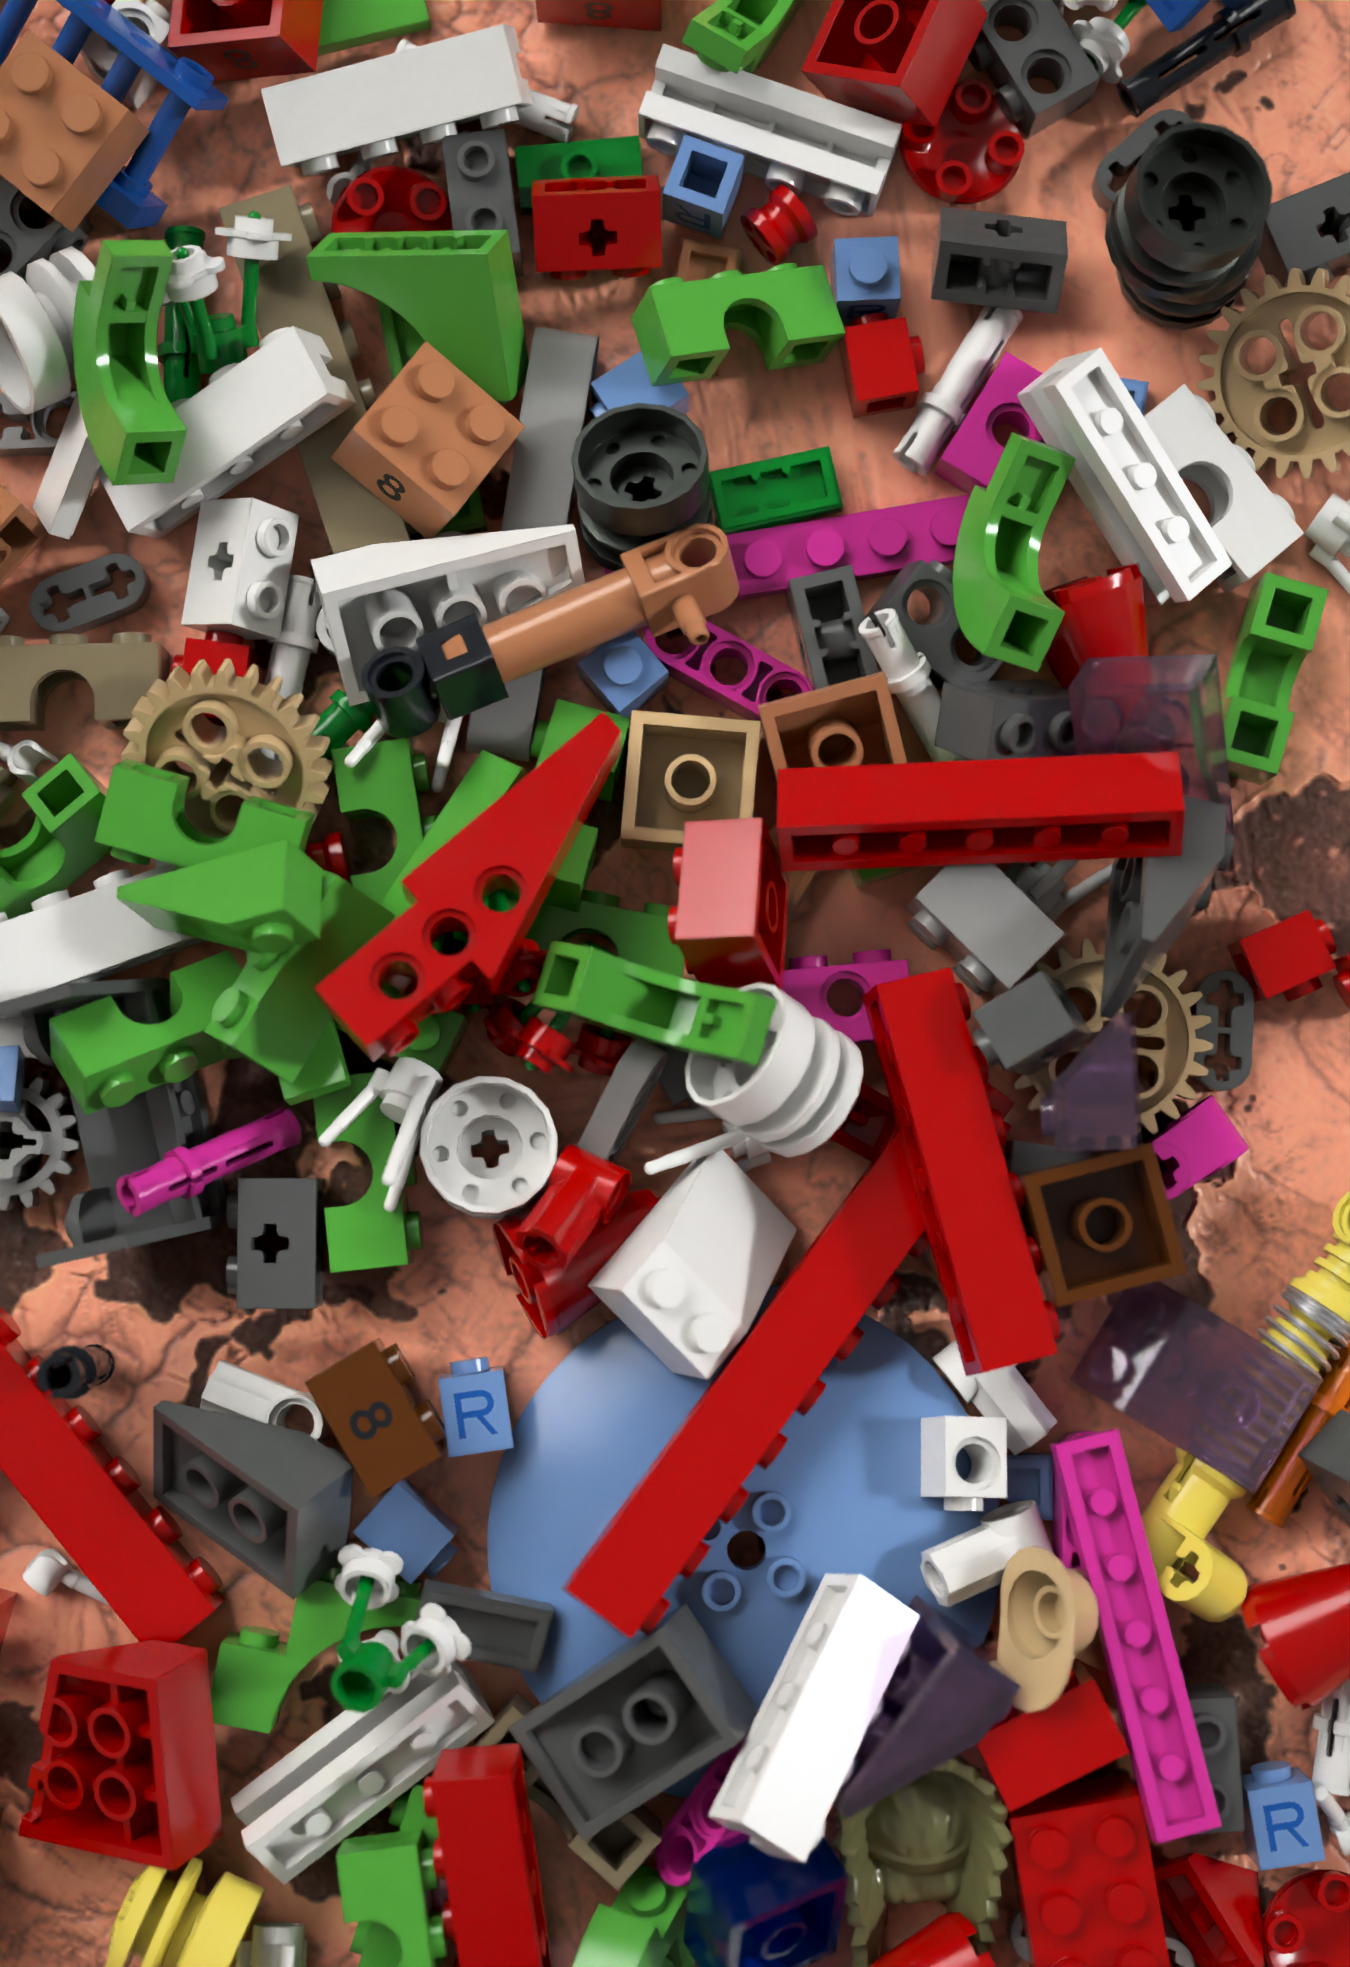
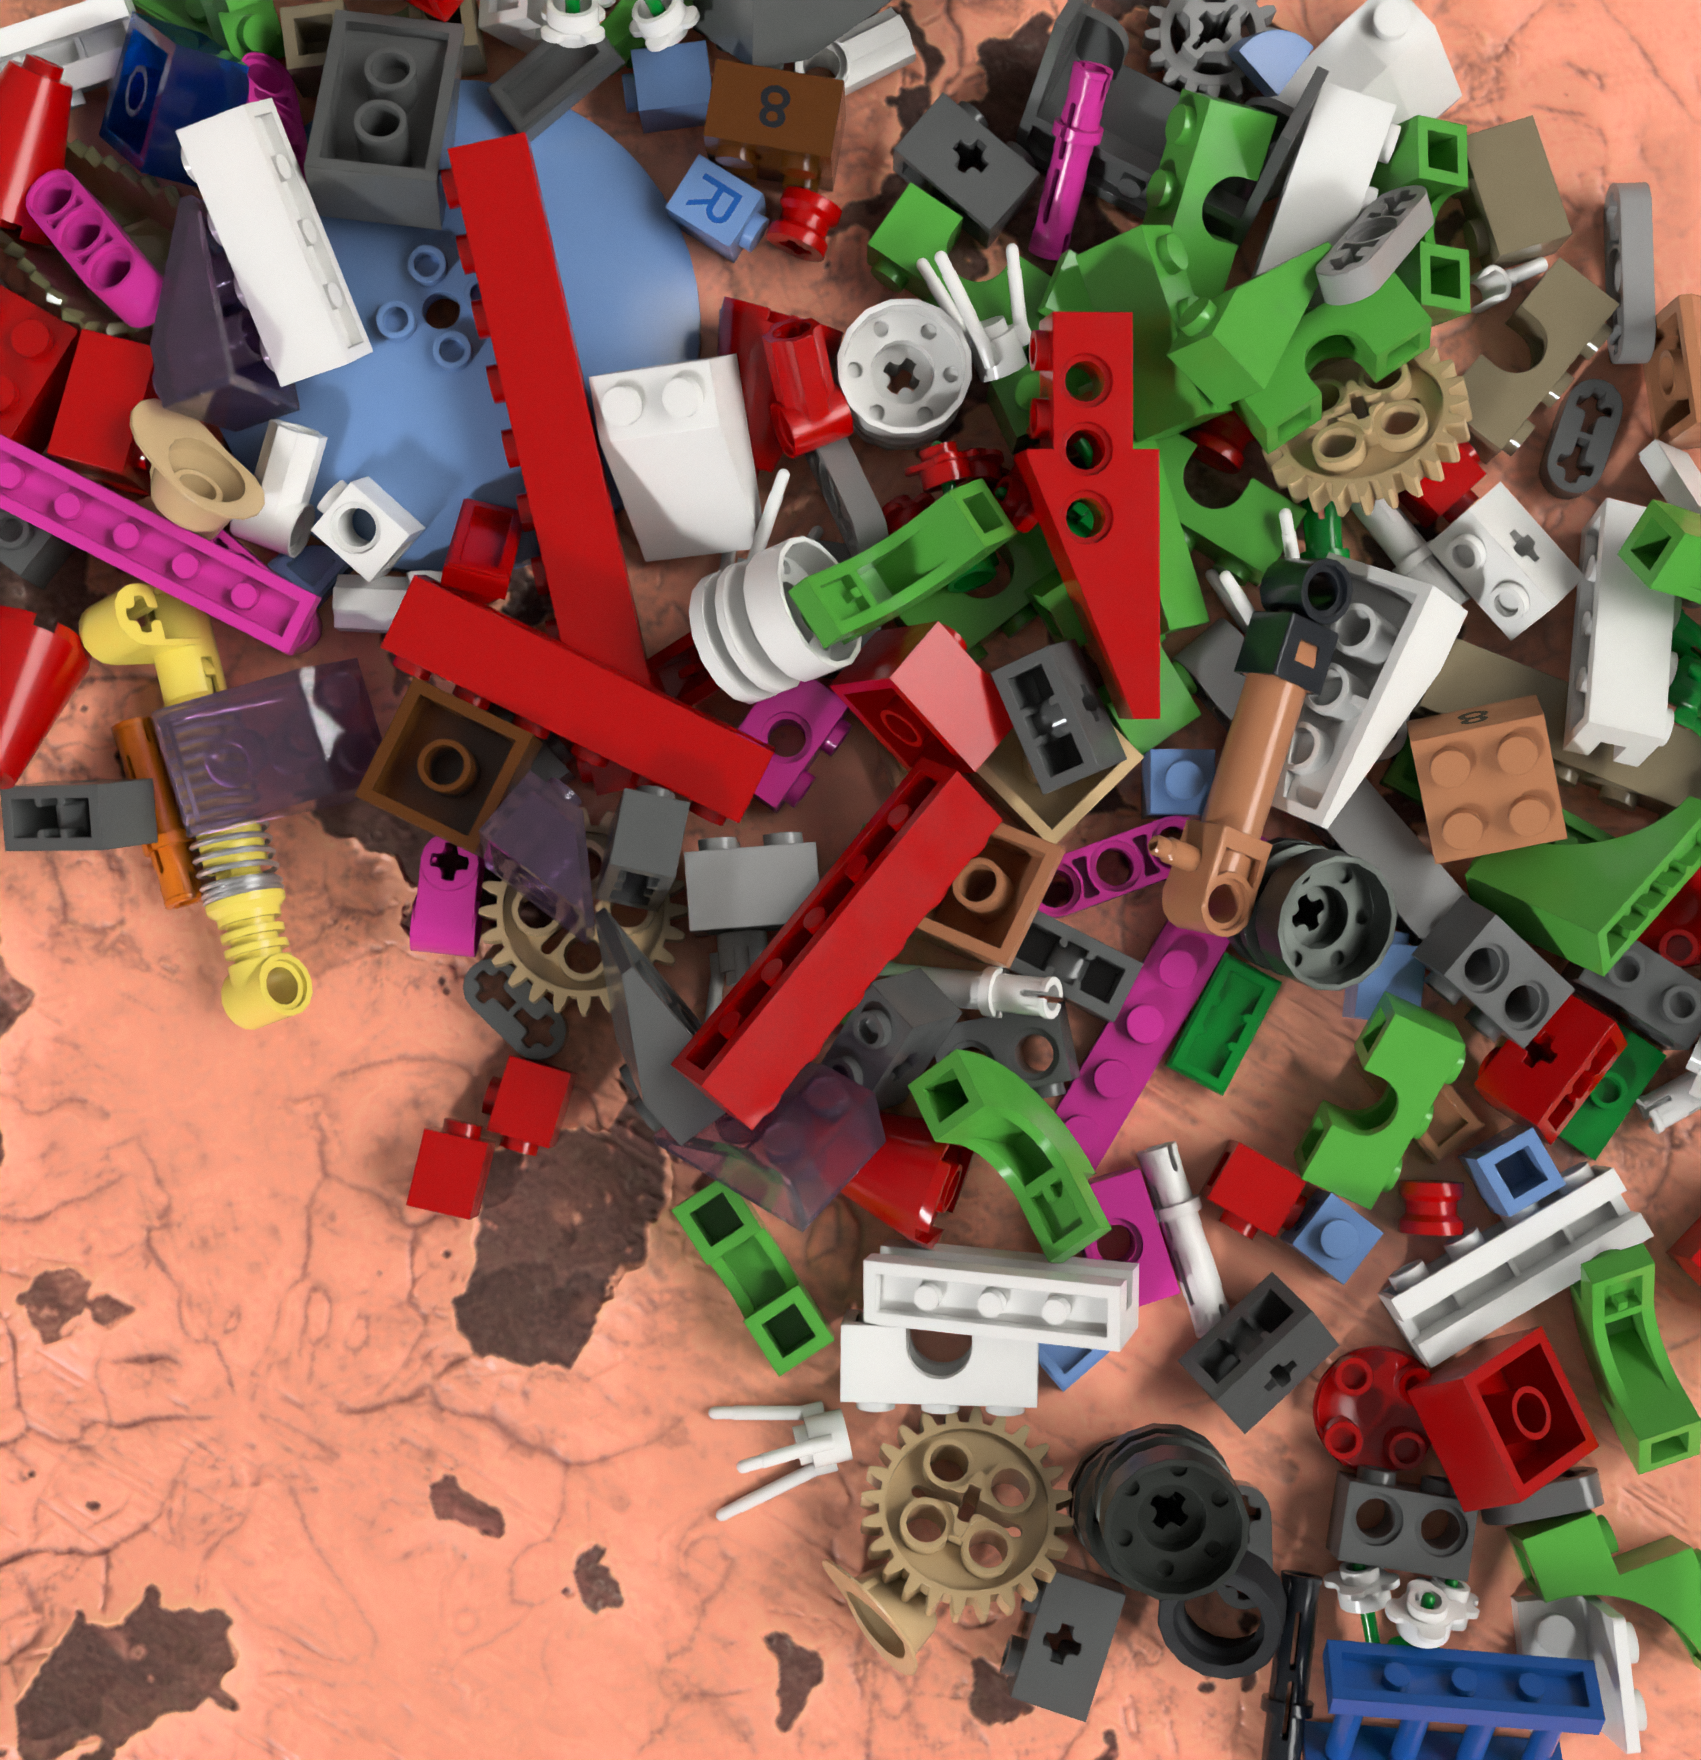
camera: 130 degrees right, 0 degrees up
none -> dark pink beam [26,169,172,328]
none -> red tile [440,498,523,605]
none -> red wheel [766,186,842,262]
none -> dark grey brick [991,639,1127,795]
none -> black tyre [1158,1550,1287,1680]
none -> light grey beam [1315,185,1435,306]
none -> dark grey brick [1411,895,1575,1049]

